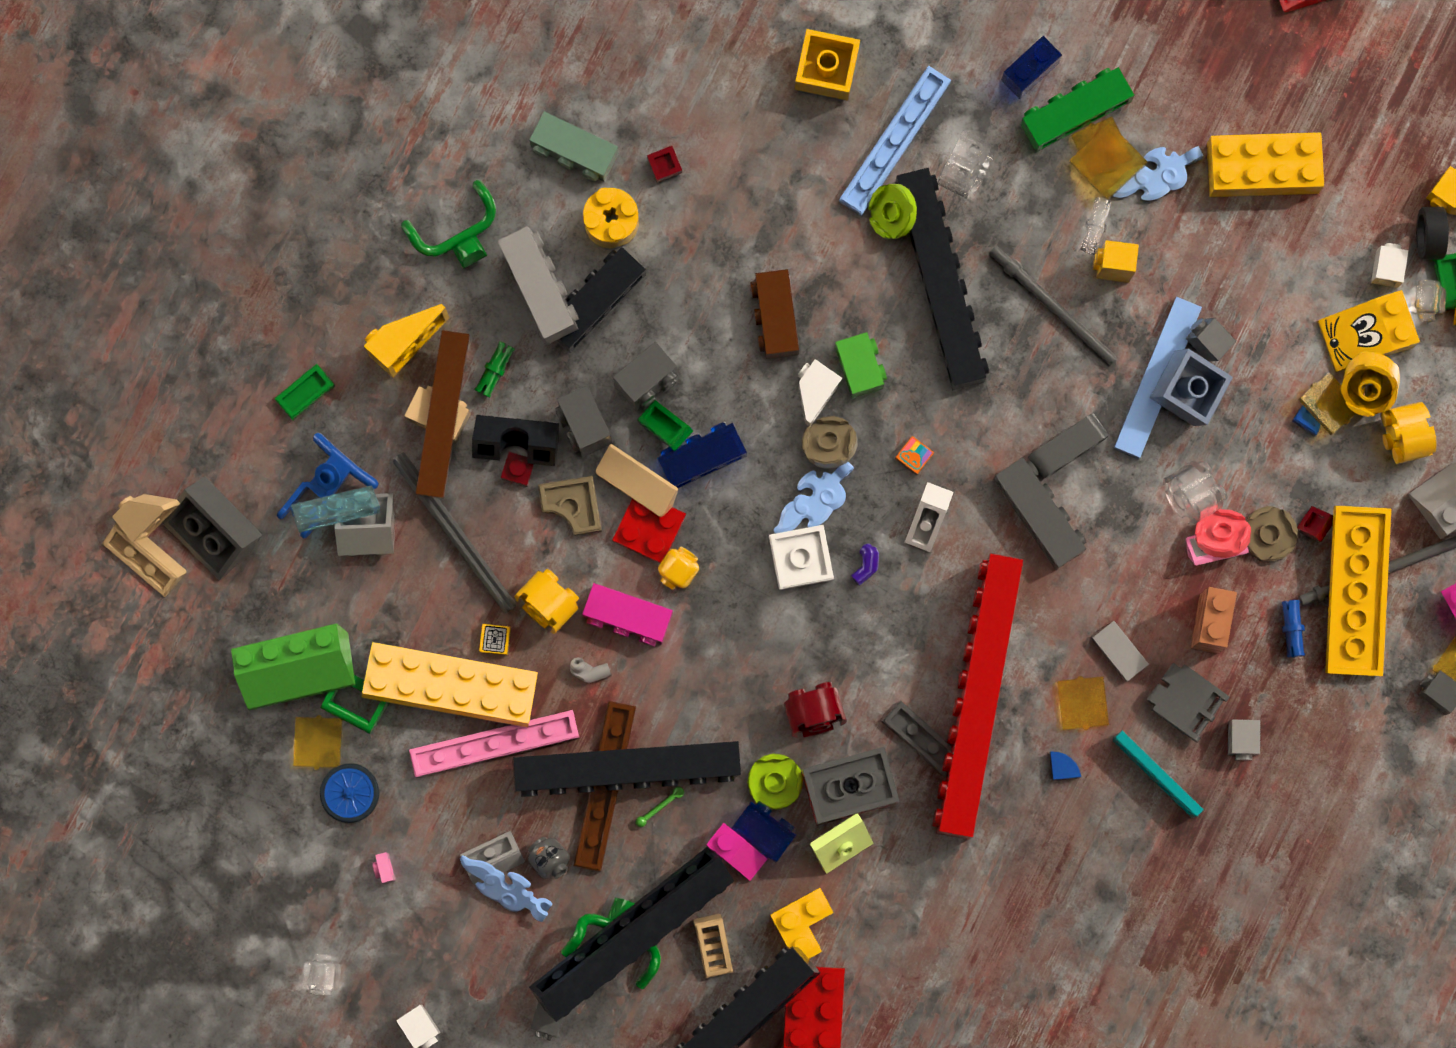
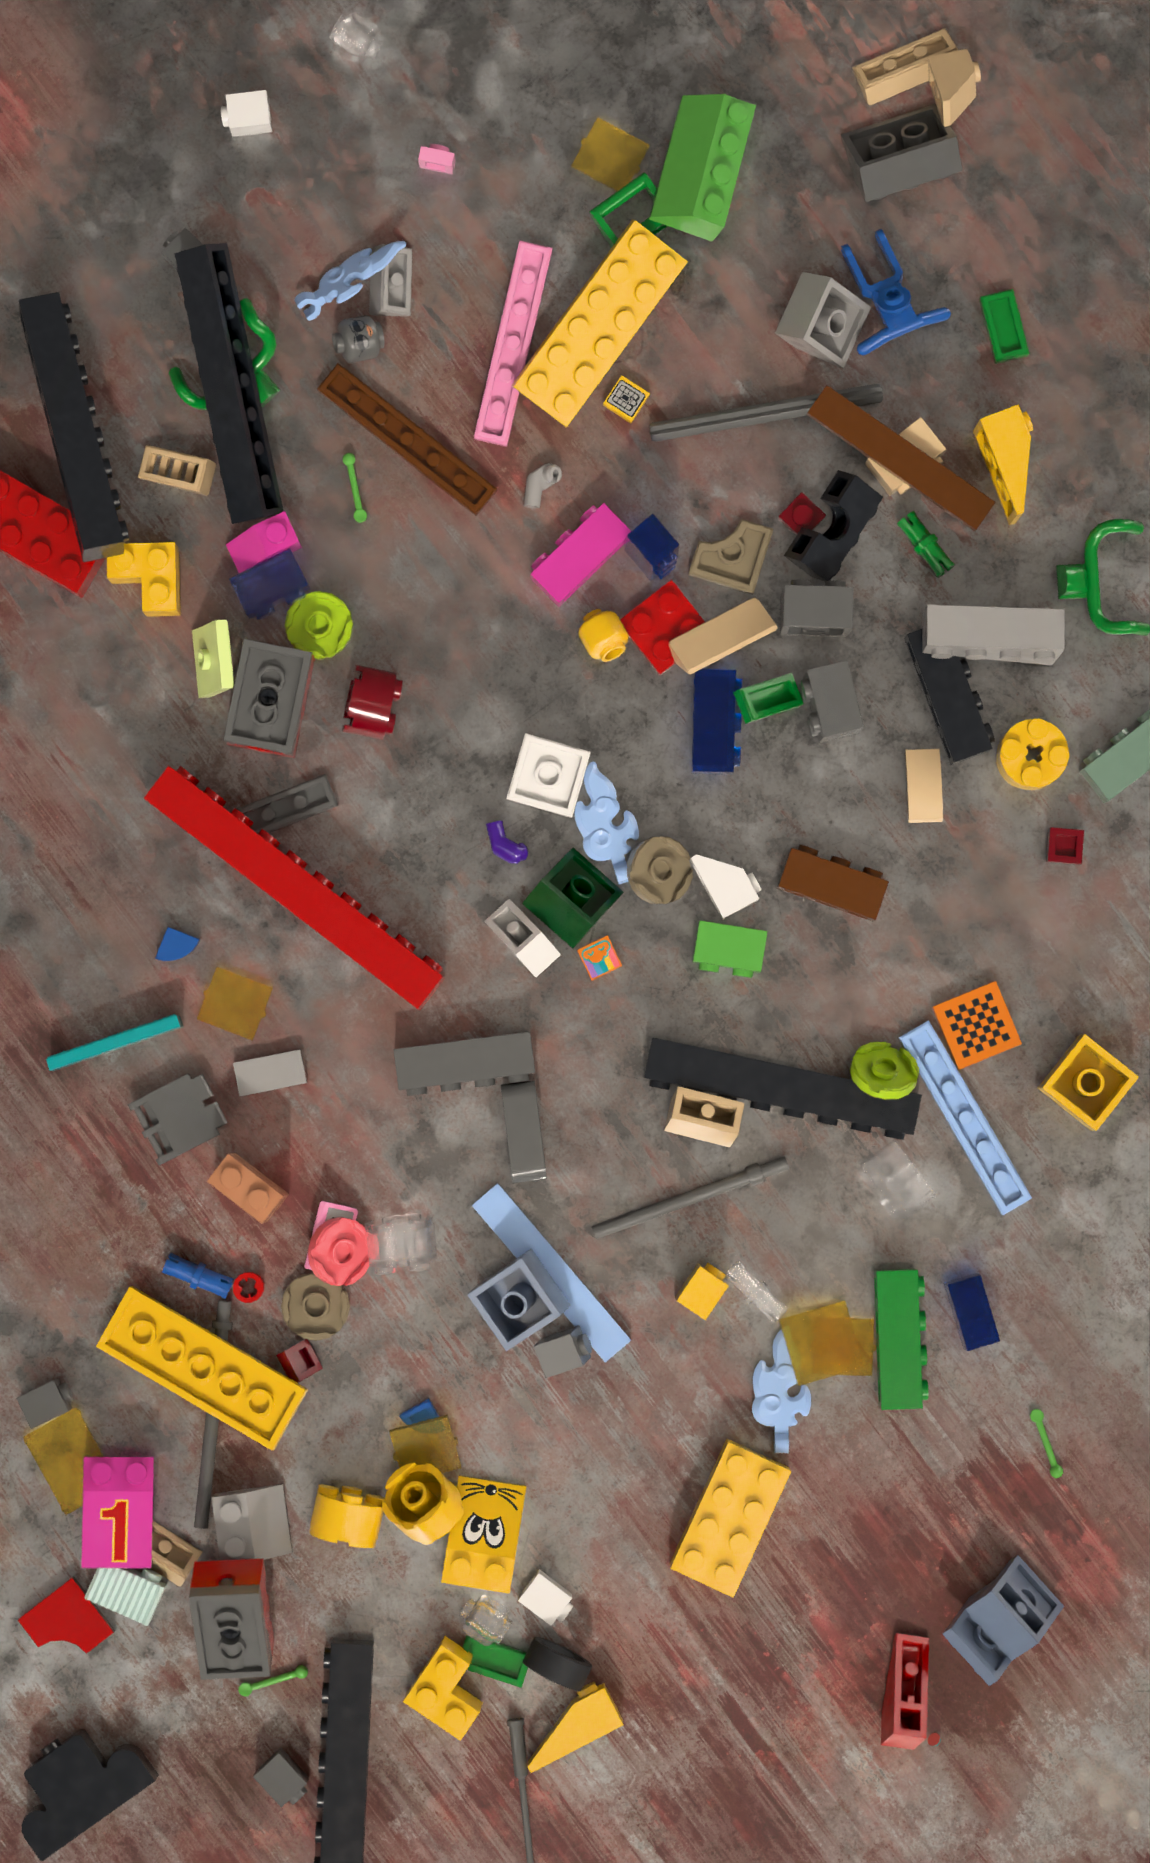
camera: 115 degrees right, 5 degrees up
clear light blue plate [291,485,380,533] -> none
blue wheel [320,763,379,823] -> none
black brick [512,741,741,797] -> none
yellow brick [514,569,579,634] -> none
light grey brick [1228,719,1260,761] -> none
none -> red bush [233,1272,265,1303]
none -> dark green slope [522,847,624,949]
none -> clear blue brick [625,514,680,581]
none -> tan brick [664,1086,745,1147]
none -> tan slope [905,749,943,823]
none -> orange tile [932,981,1022,1070]

